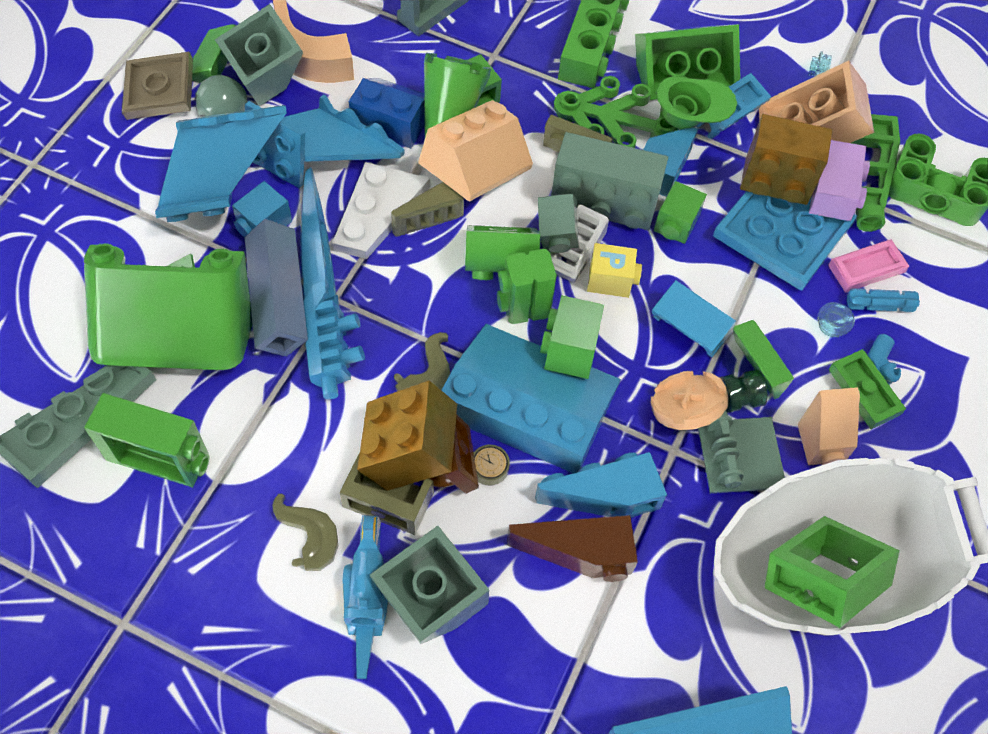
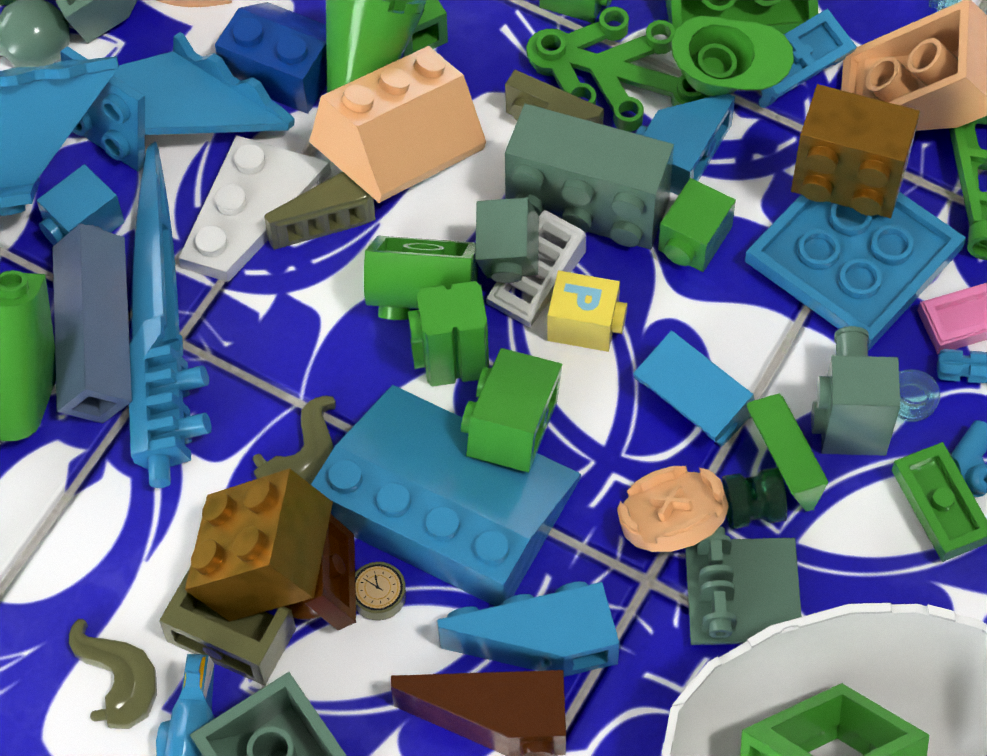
camera: 10 degrees right, 0 degrees up
light nougat slope [797,387,860,465] -> none
lavender brick [809,140,870,221] -> none
none -> sand green brick [811,326,901,456]

